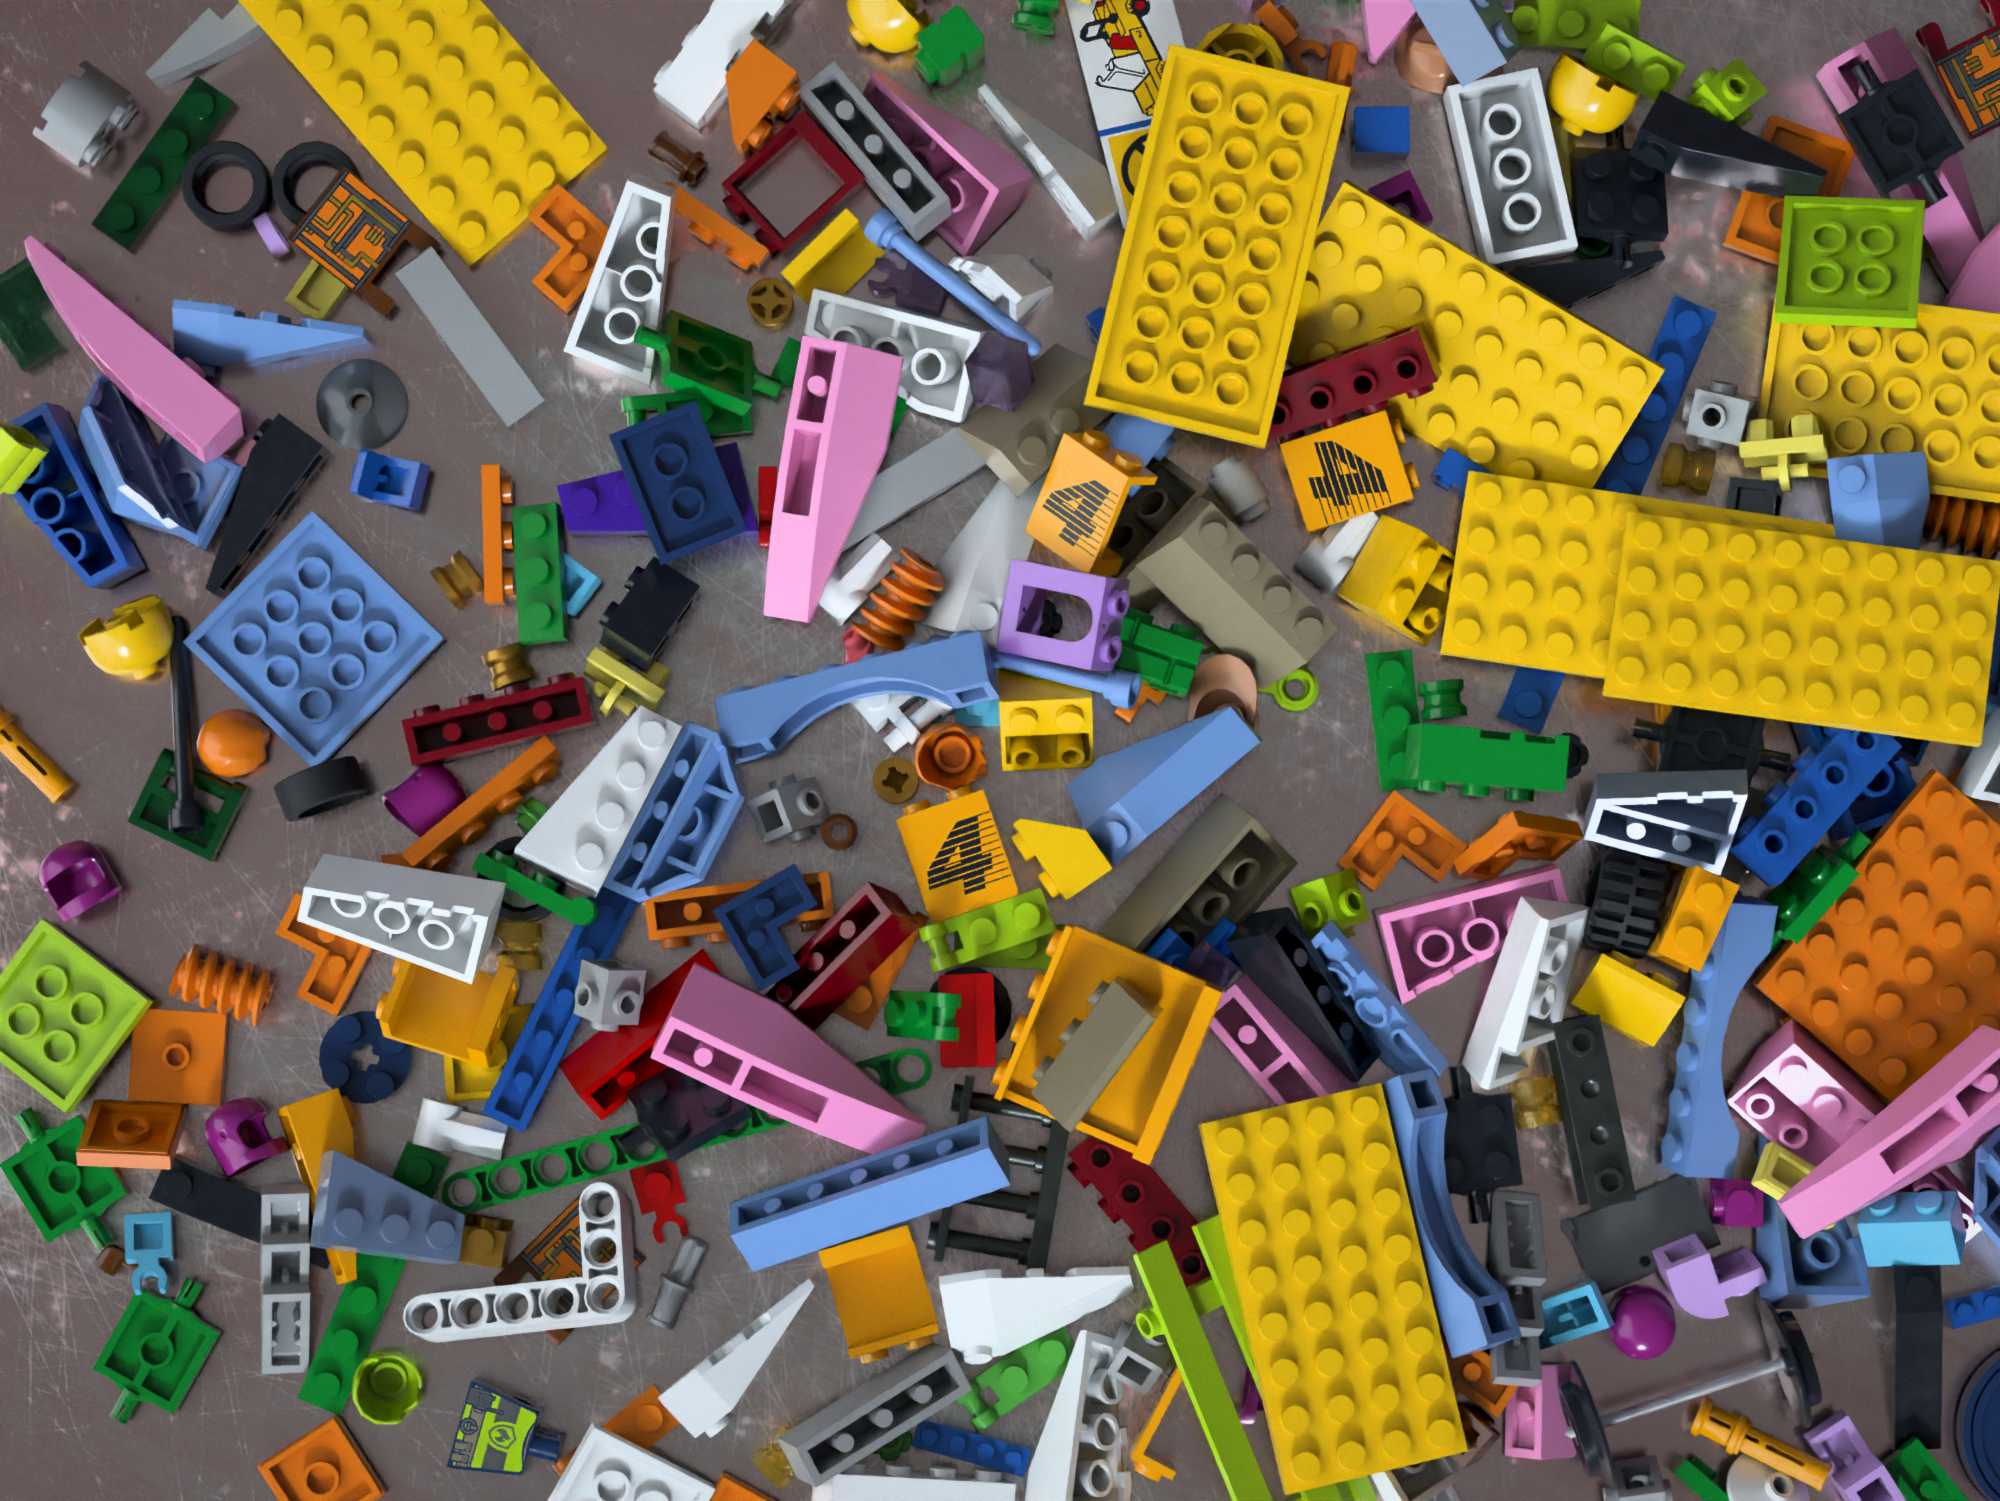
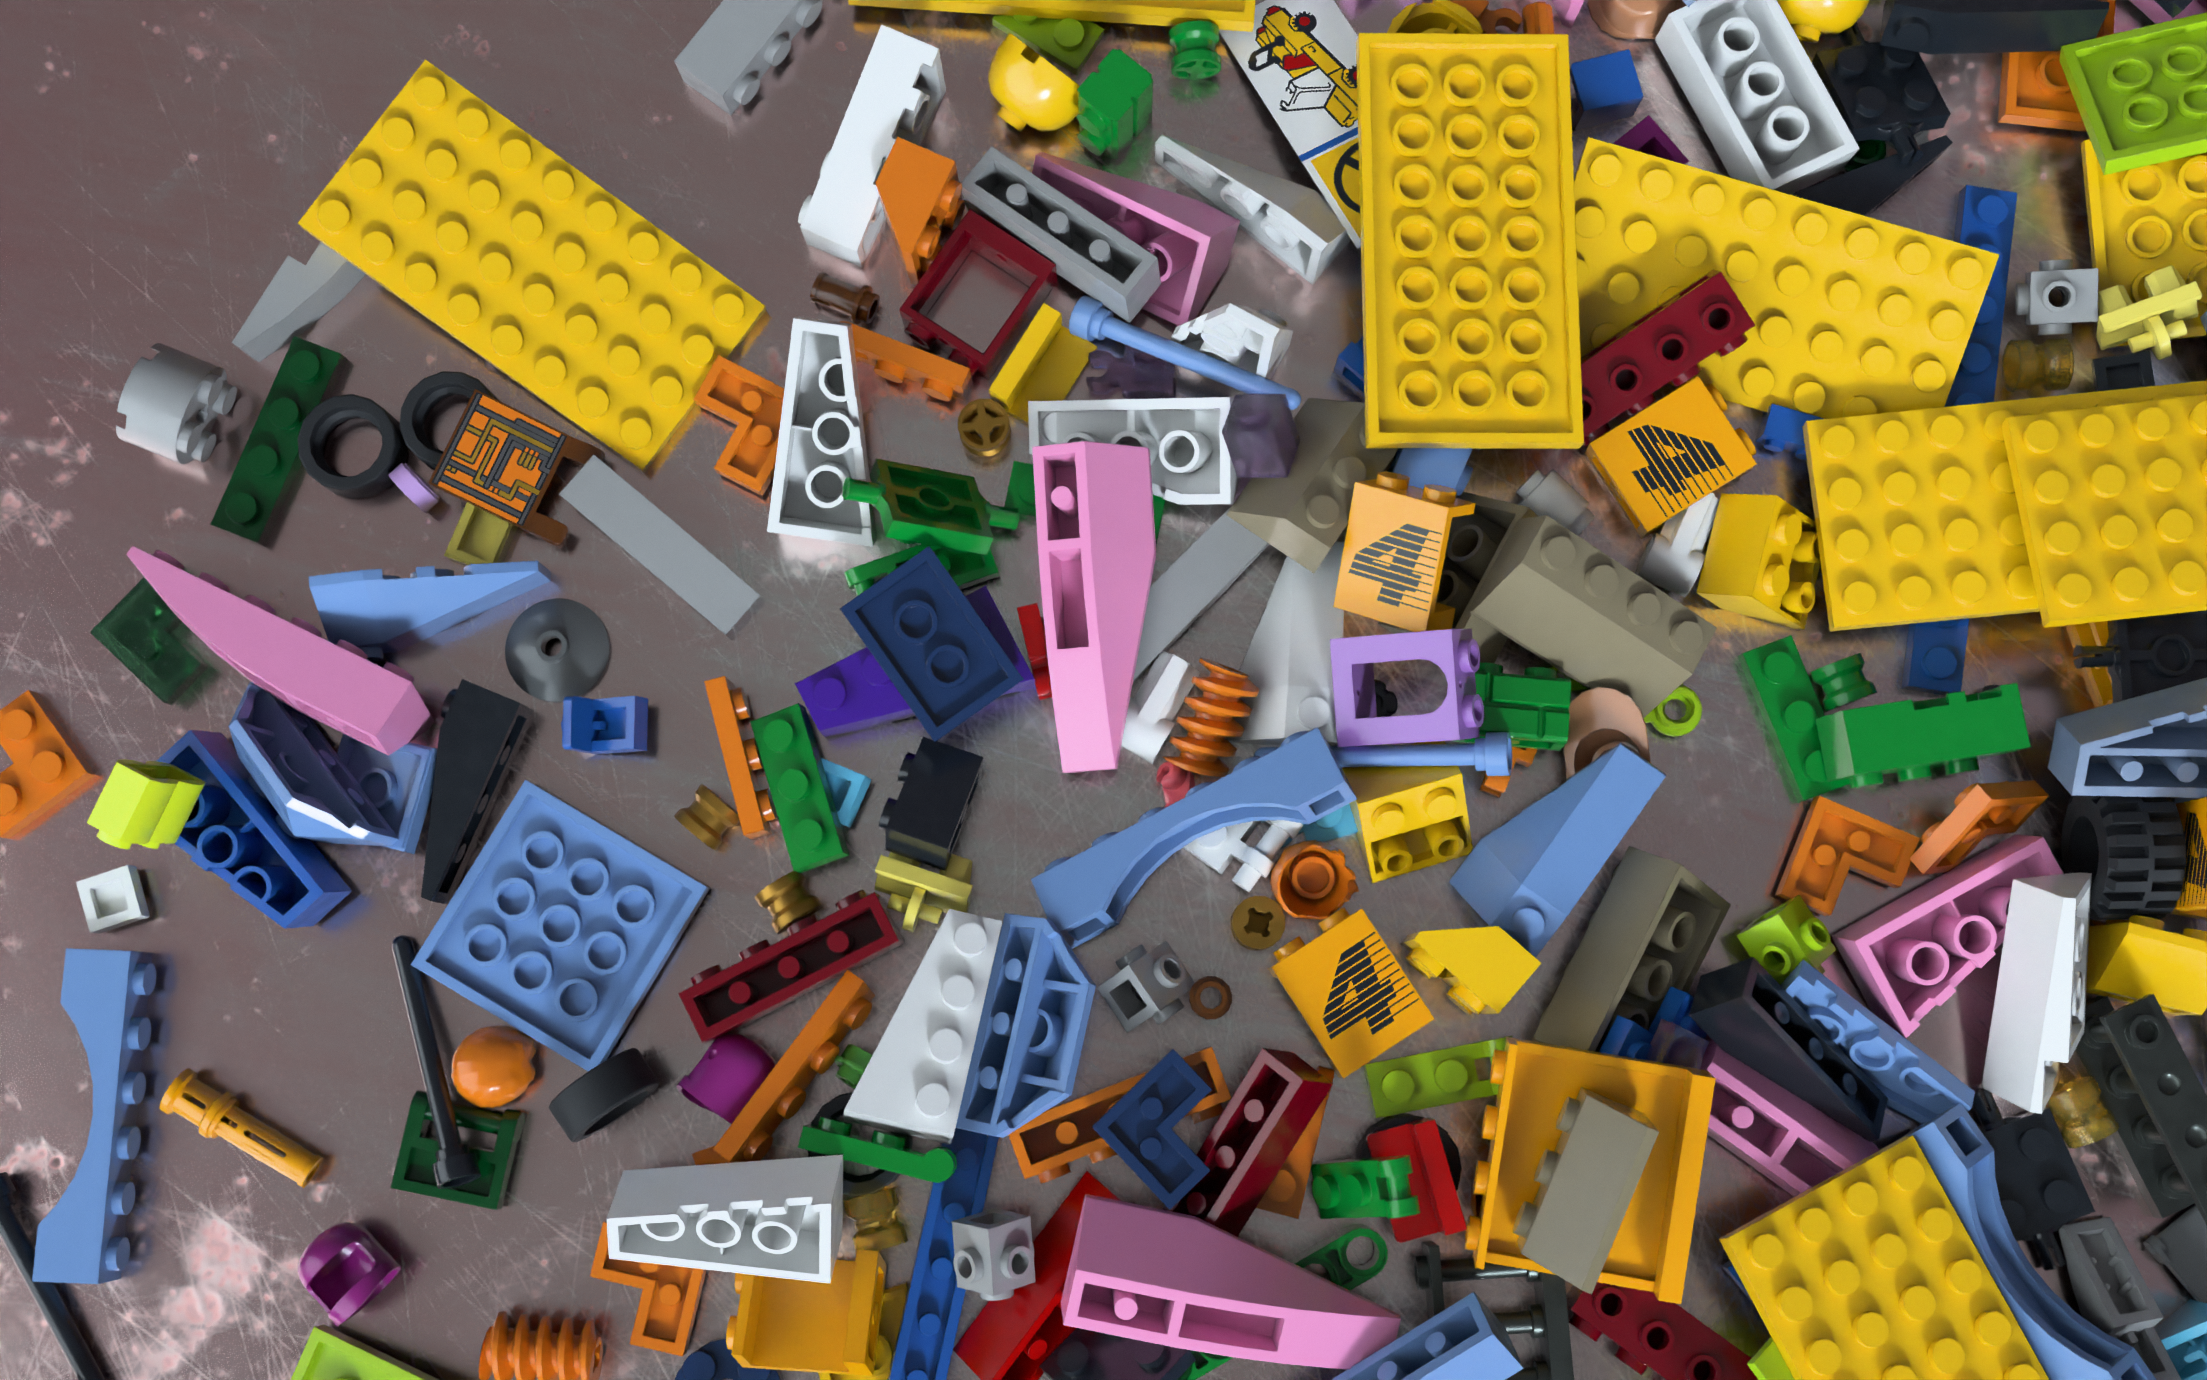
camera: 15 degrees left, 5 degrees down
yellow cylinder [77,595,174,679] -> none
lime plate [918,887,1056,973] -> none

